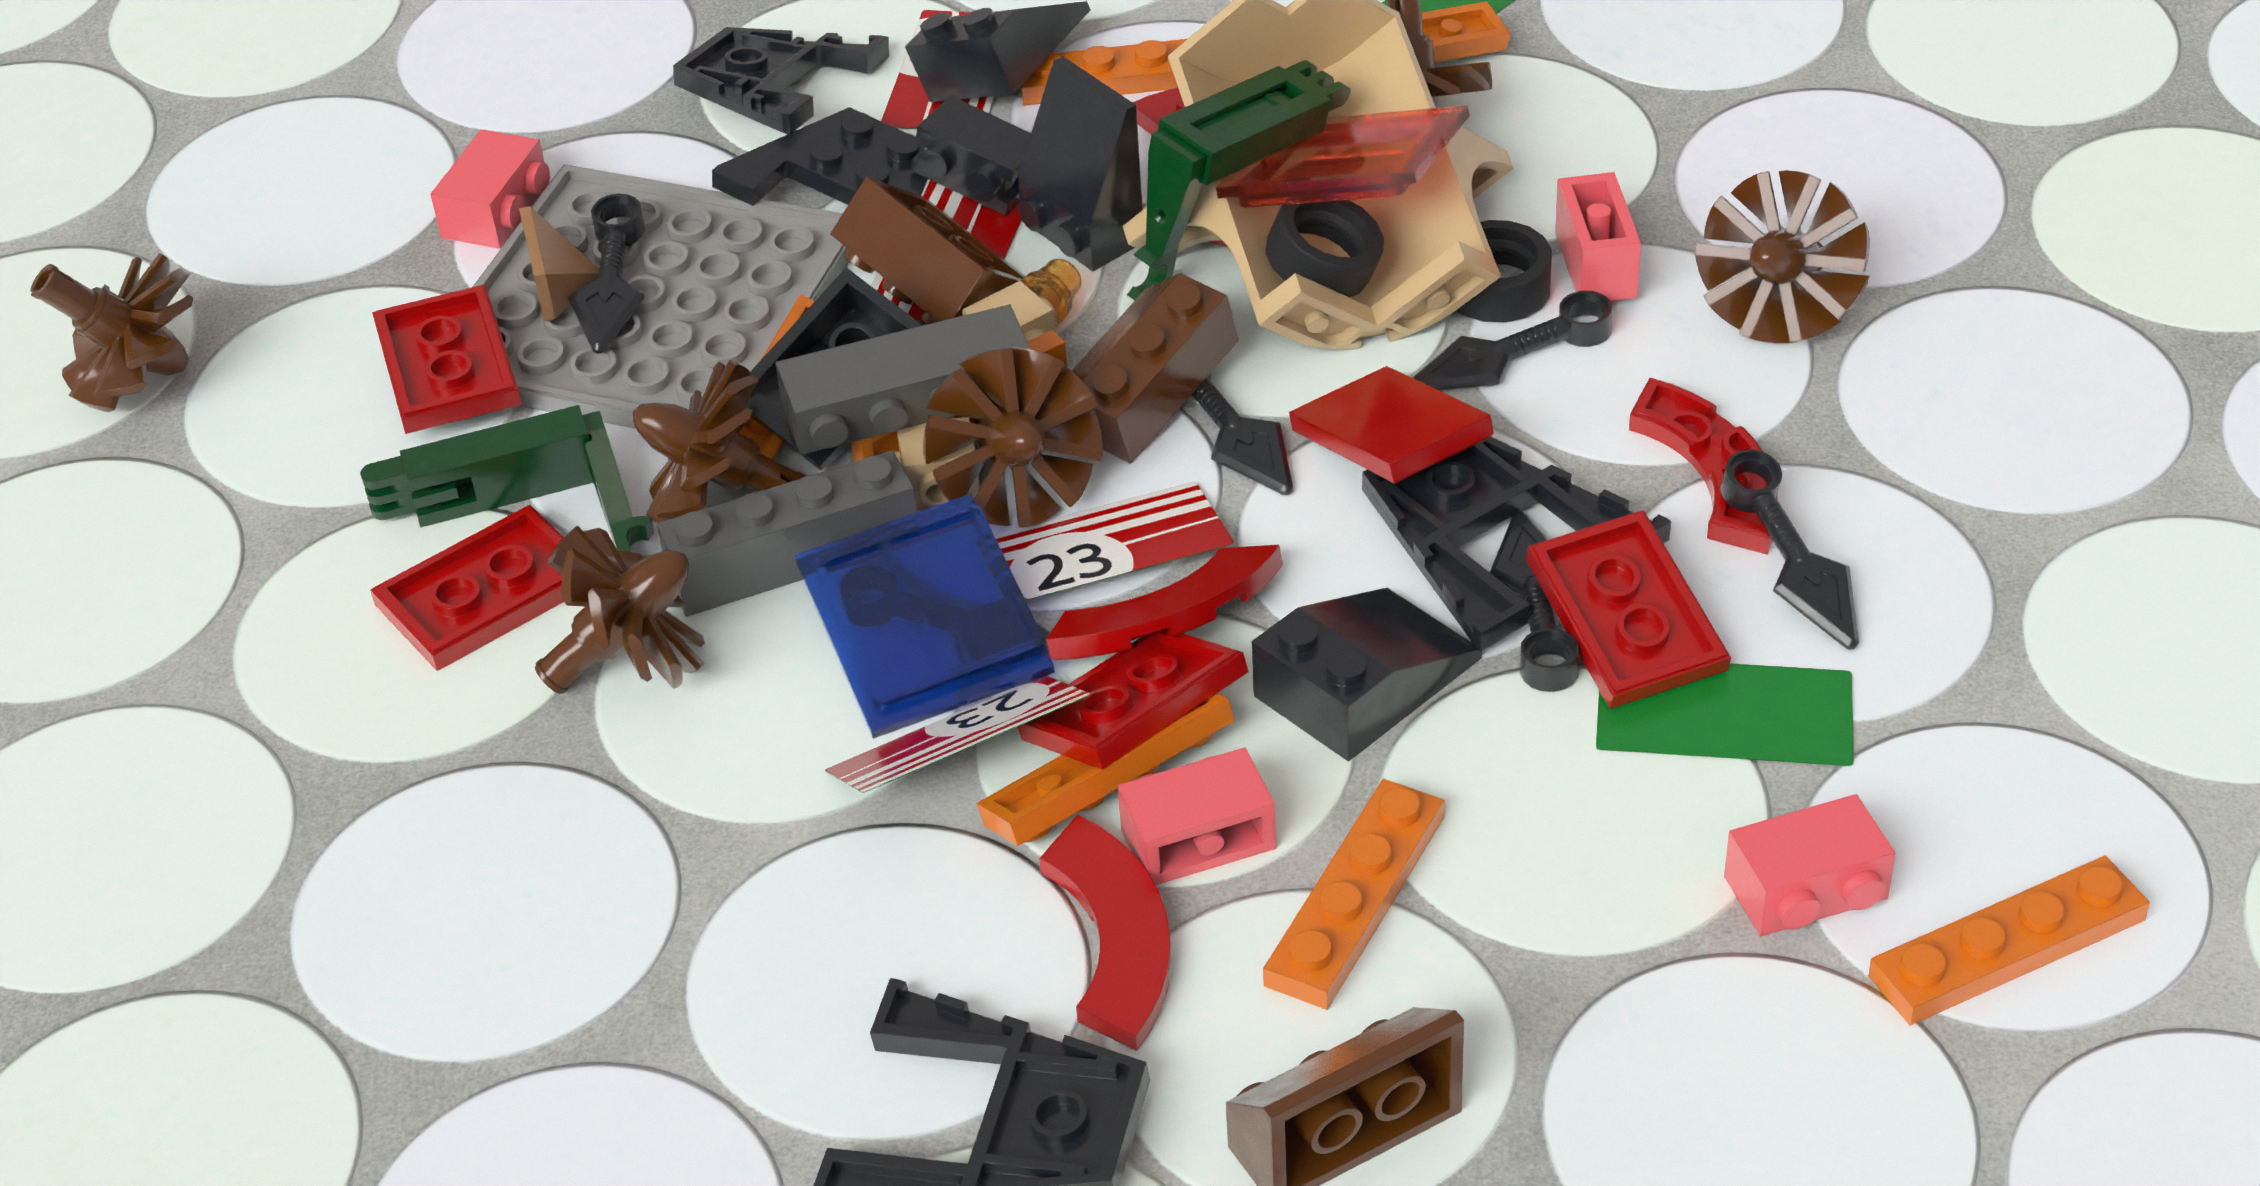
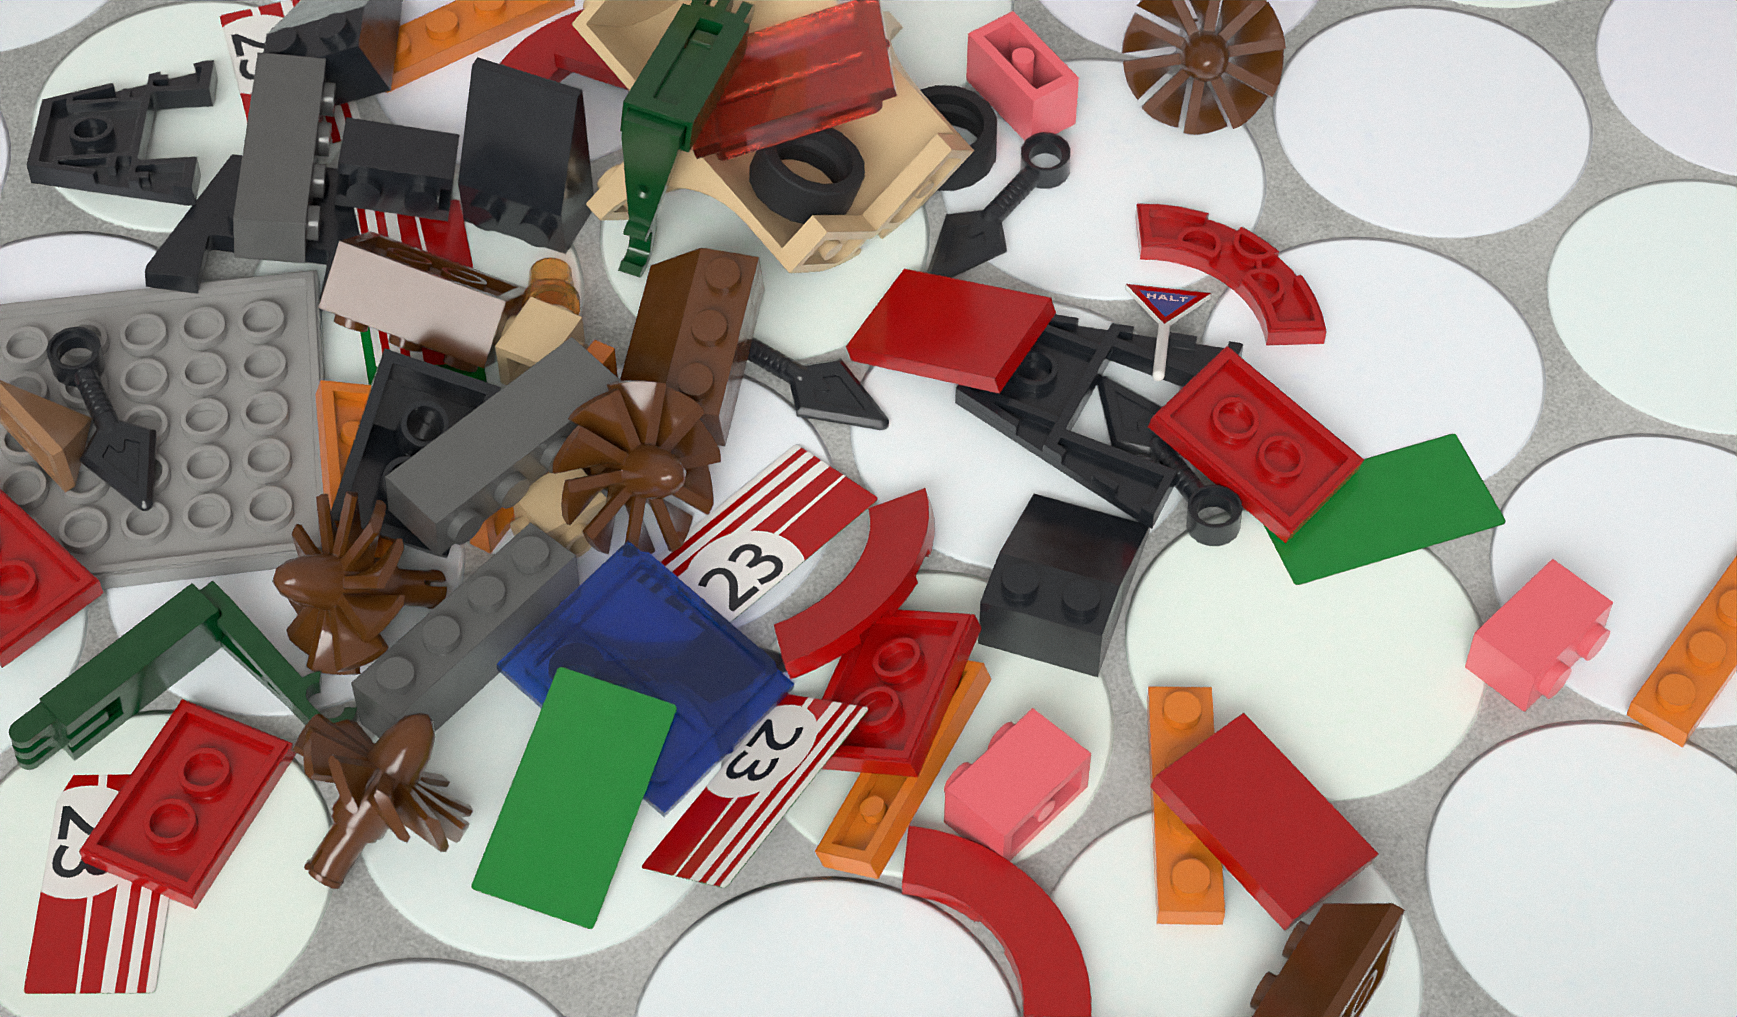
camera: 30 degrees left, 10 degrees up
black piece [1720,449,1859,650] -> none
none -> sticker [23,774,169,994]
none -> dark grey brick [233,53,336,263]
none -> green sticker [471,667,677,929]
none -> piece [1125,284,1211,381]
none -> red tile [1150,712,1379,931]

